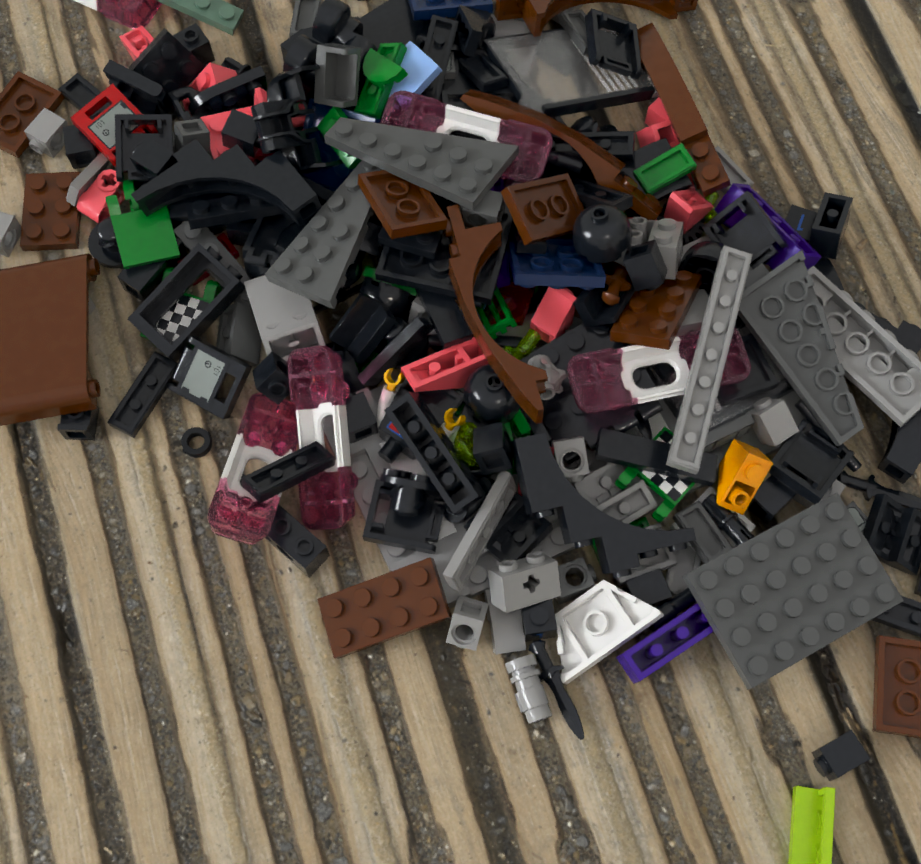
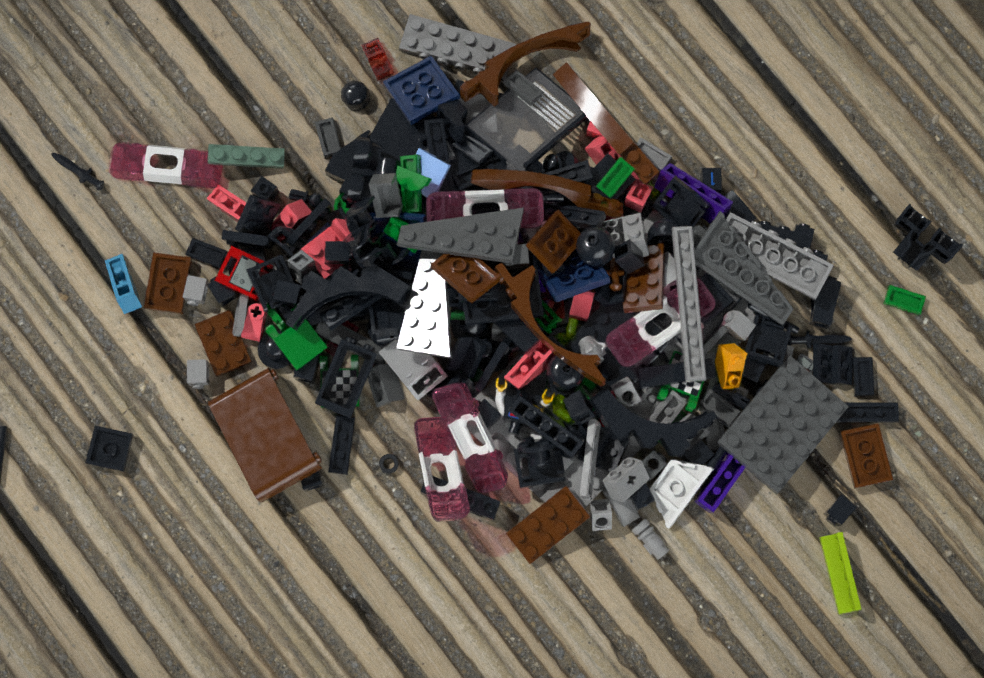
camera: 20 degrees left, 10 degrees up
black container [167,335,252,419] -> none
black tile [242,441,335,503] -> none
black brick [252,351,298,405] -> none
black sword [529,640,584,740] -> none
black container [585,8,642,80] -> none
black brick [809,192,853,260] -> none

